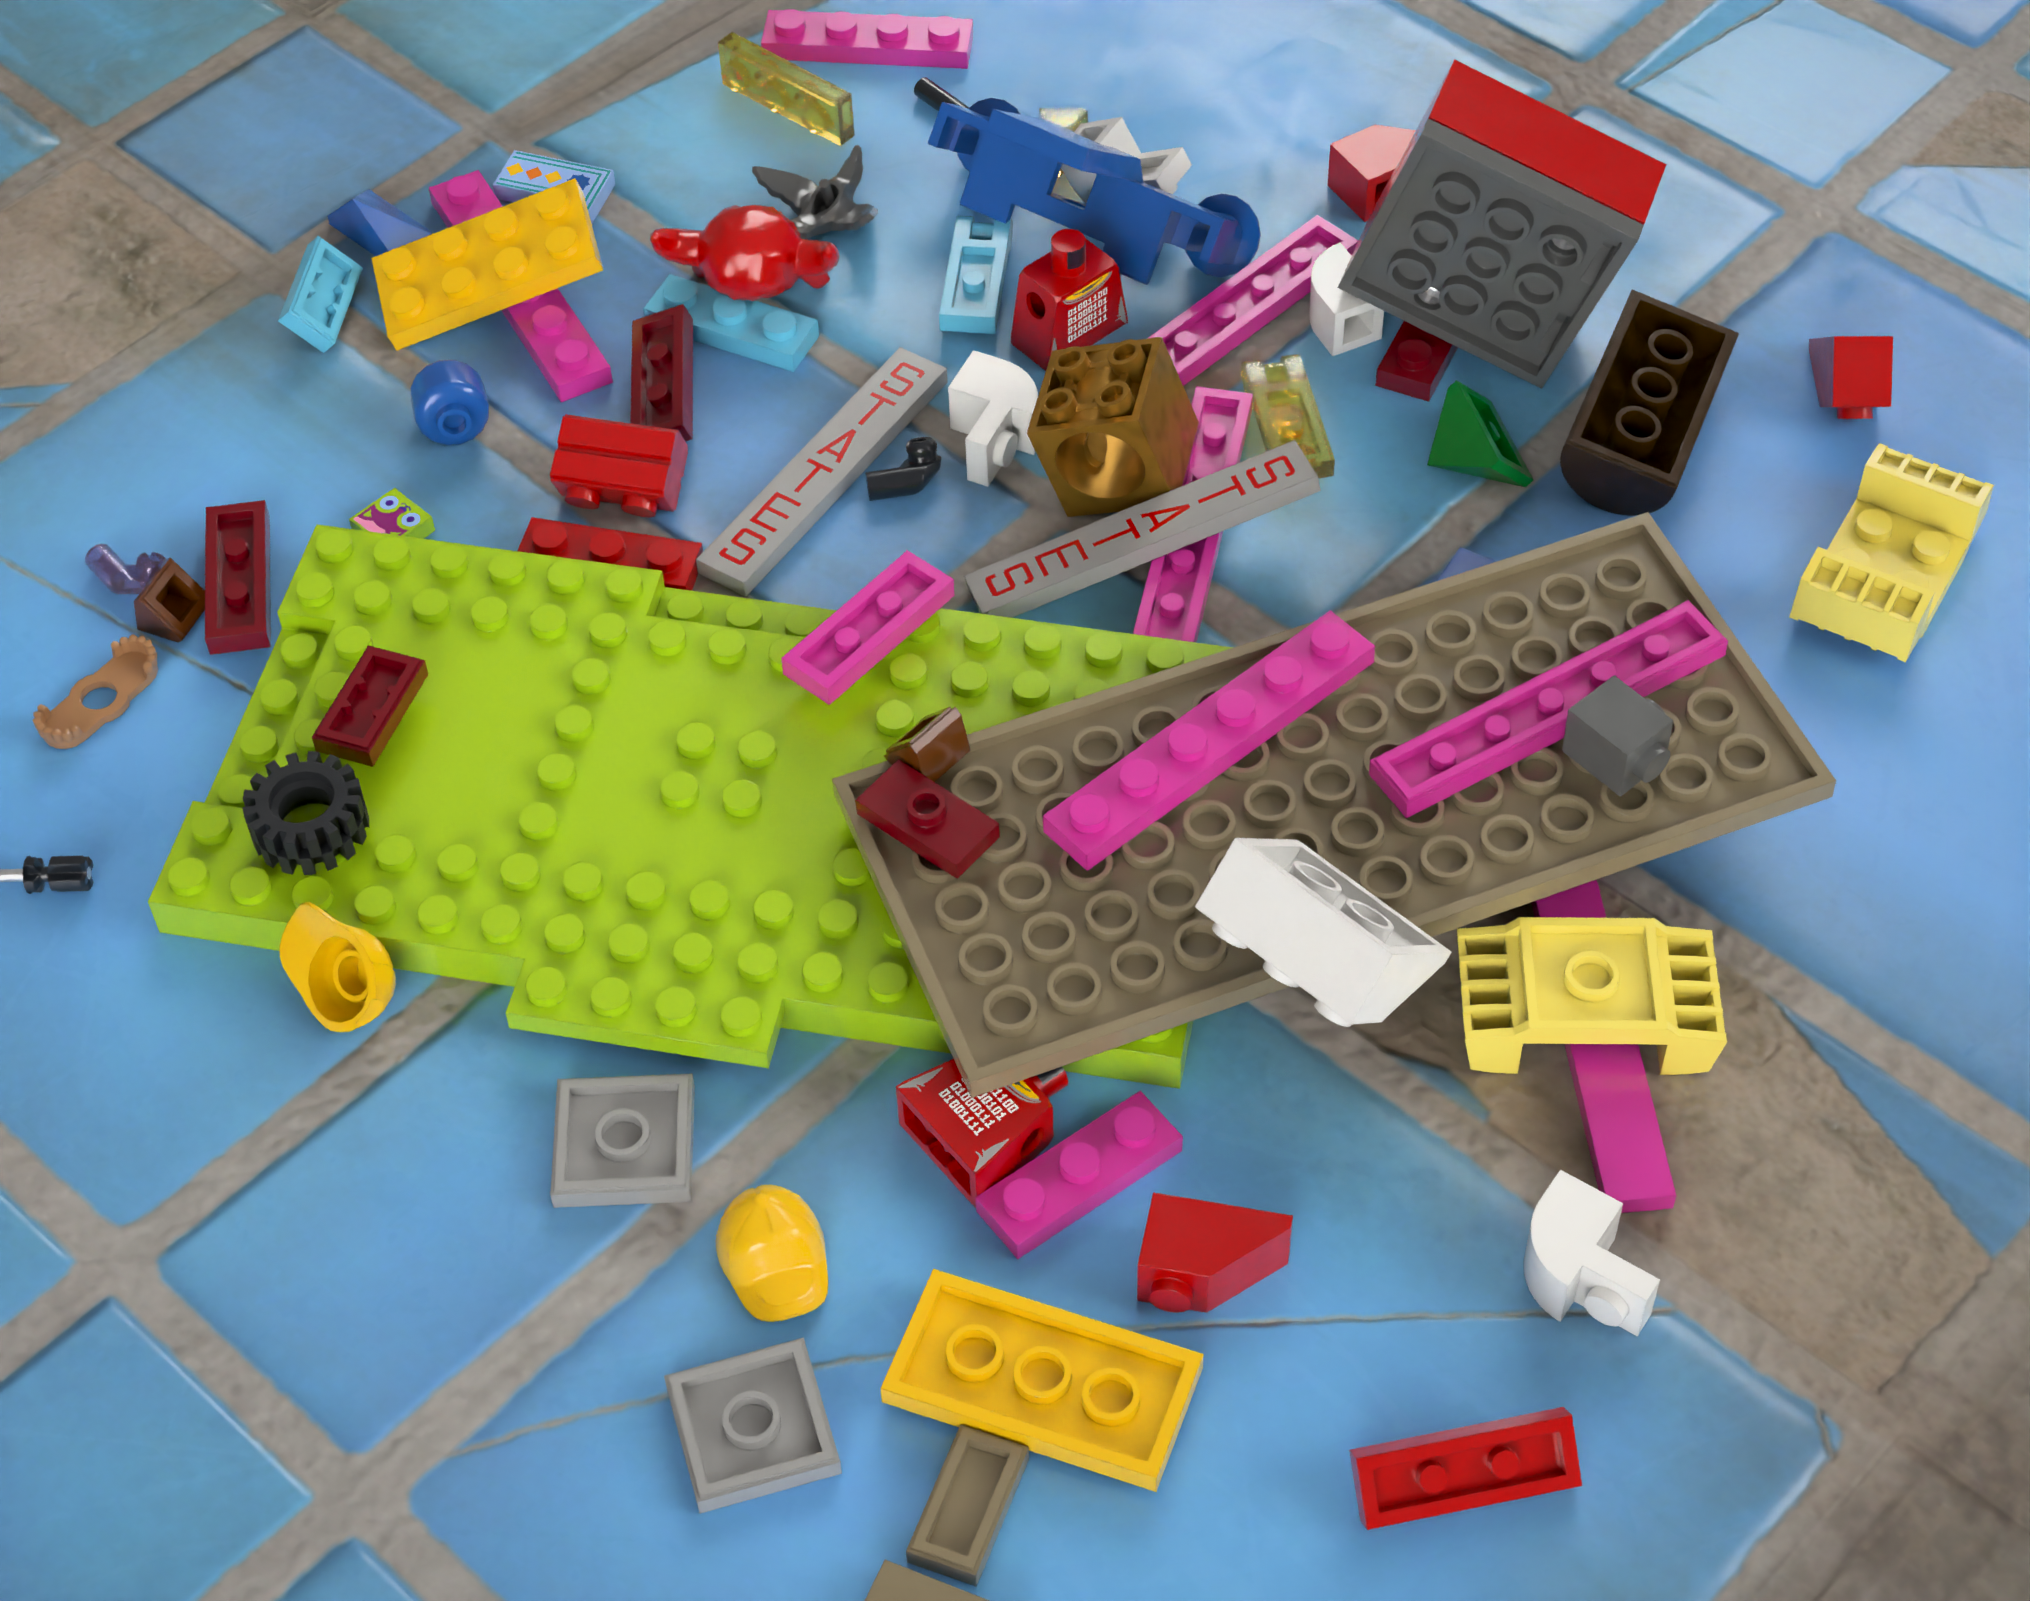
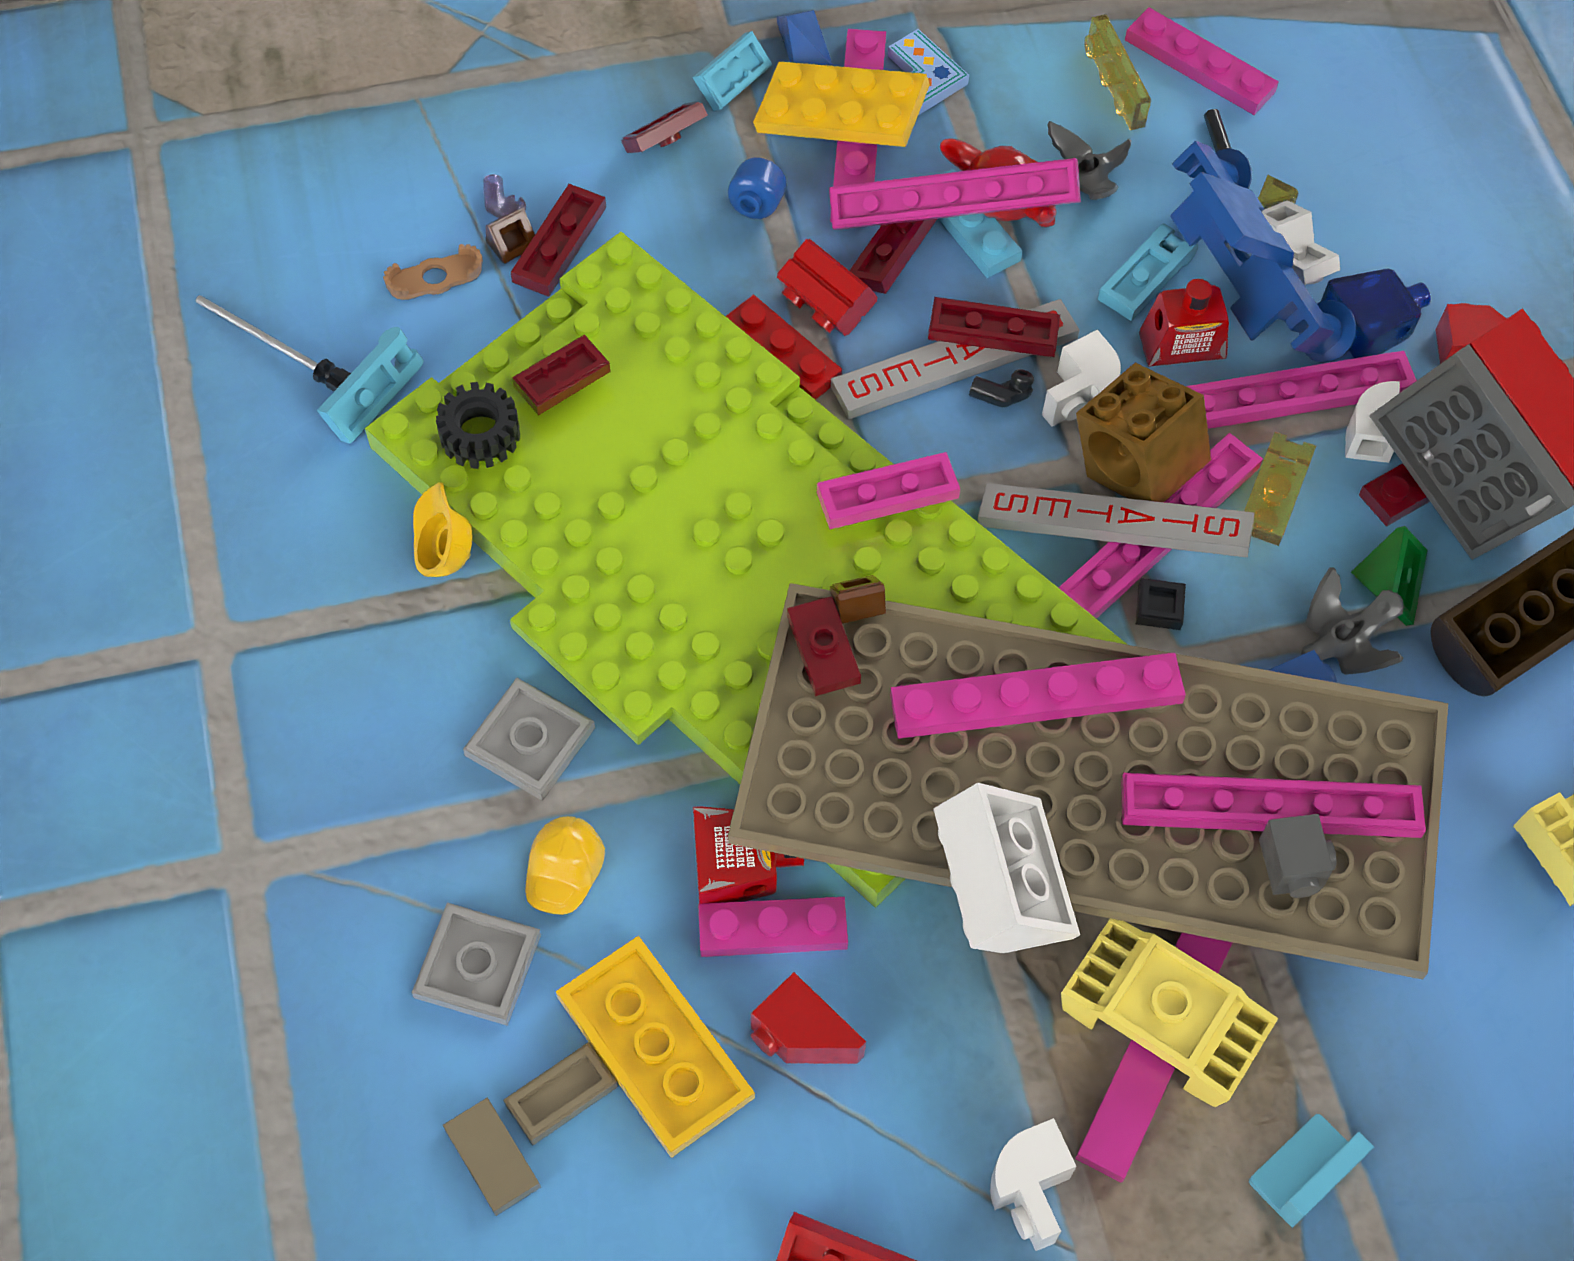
camera: 30 degrees right, 10 degrees up
tile [349,488,435,539] -> none
none -> medium azure plate [317,327,424,444]
none -> plate [621,102,708,153]
none -> dark pink tile [829,158,1081,230]
none -> dark red tile [928,297,1060,357]
none -> black tile [1135,578,1186,630]
none -> medium azure panel [1249,1114,1374,1228]
none -> dark grey animal [1301,567,1404,675]
none -> clear blue torso [1320,268,1431,359]

